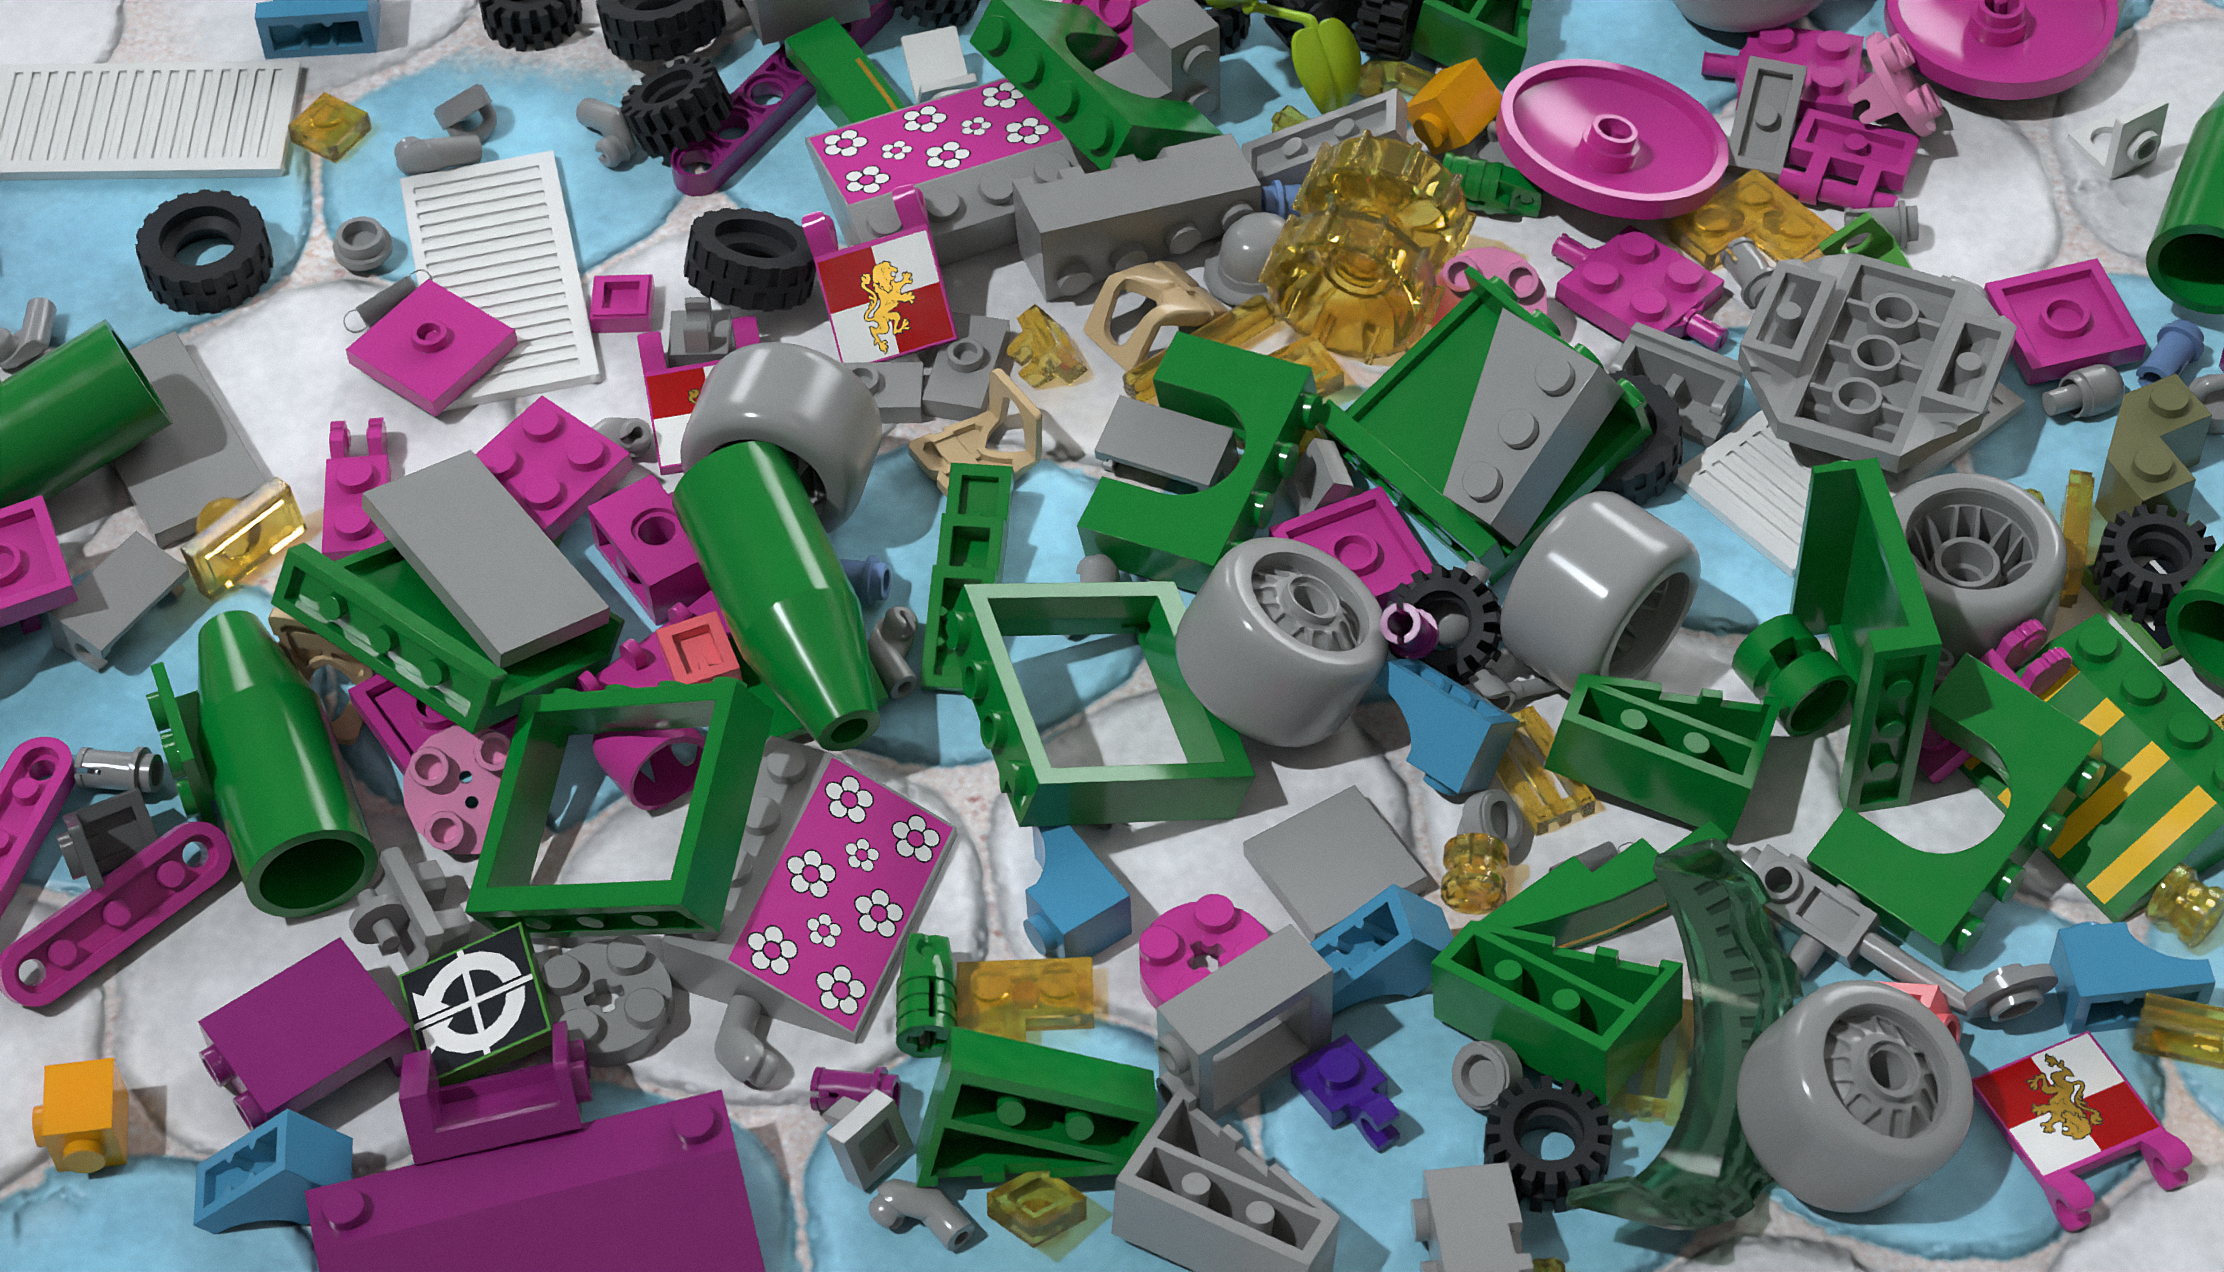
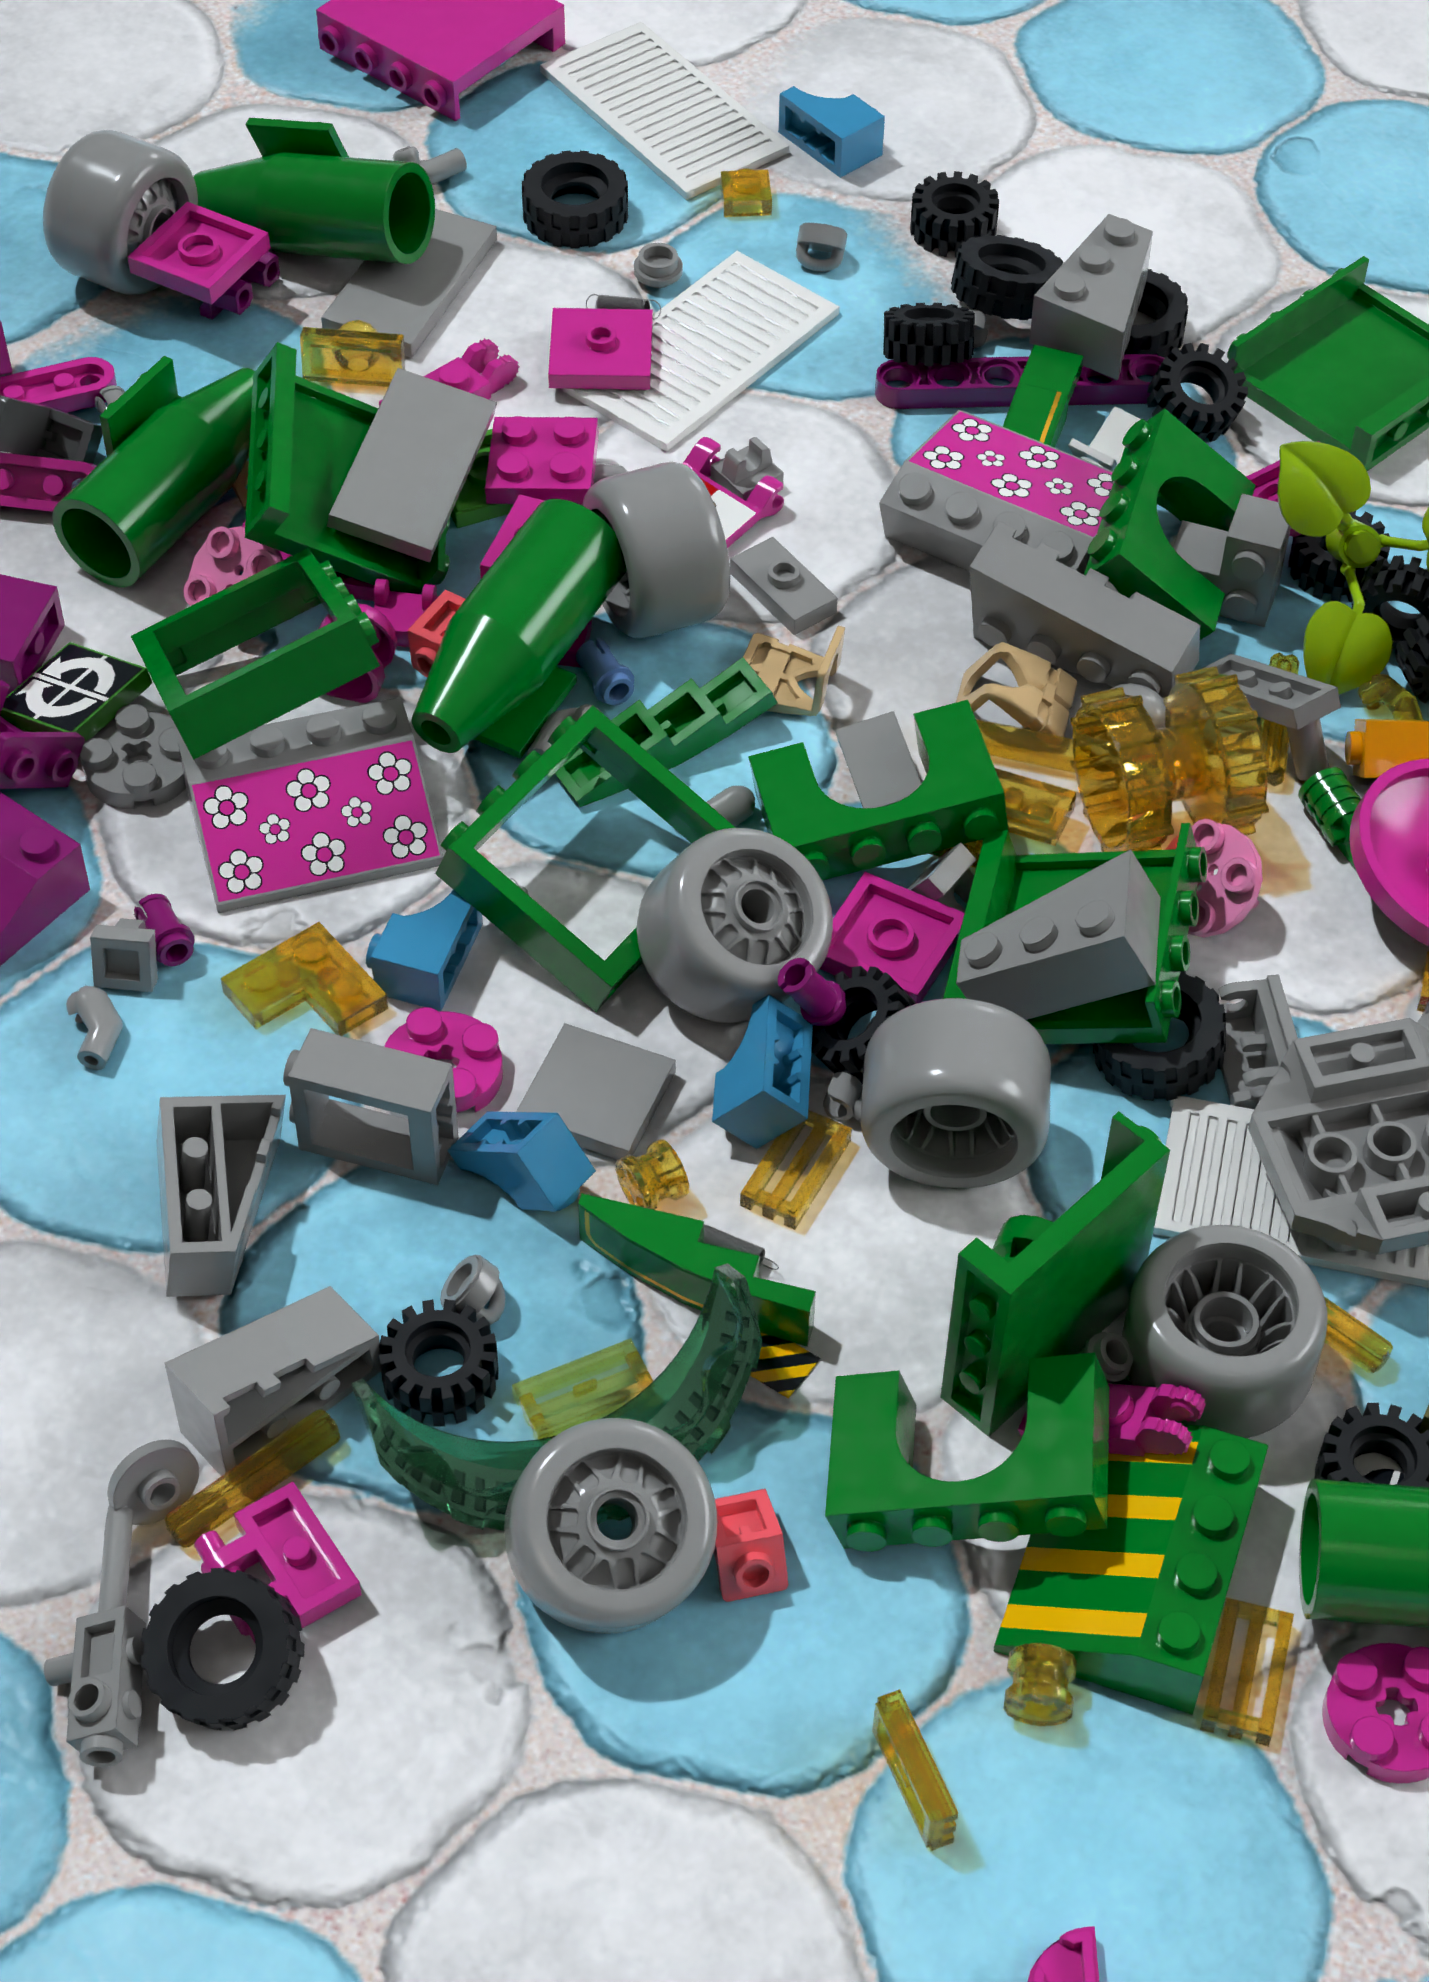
camera: 50 degrees right, 0 degrees up
light grey hinge [48,531,189,672] -> none
light grey hips [349,846,471,971] -> none
light grey arm [394,135,482,176] -> none
light grey arm [576,98,636,168] -> none
dark pink tile [590,274,655,333] -> none
black tyre [683,208,817,312] -> none
light grey arm [714,995,779,1087] -> none
flag [801,184,959,363] -> none
green hinge [896,933,957,1058] -> none
green wedge [916,1026,1158,1187] -> none
light grey plate [922,312,1011,421] -> none
clear yellow plate [987,1171,1087,1248] -> none
clear yellow tile [1007,304,1088,388] -> none
dark purple plate [1291,1034,1400,1152] -> none
green wedge [1431,920,1683,1106] -> none
light grey tile [1456,789,1523,858] -> none
green wedge [1543,673,1783,840] -> none
dark pink plate [1551,224,1729,352] -> none
light grey piece [1732,844,2058,1022] -> none
flag [1971,1031,2193,1232] -> none
dark azure arch [2049,921,2216,1035] -> none
clear yellow tile [2059,469,2095,608] -> none

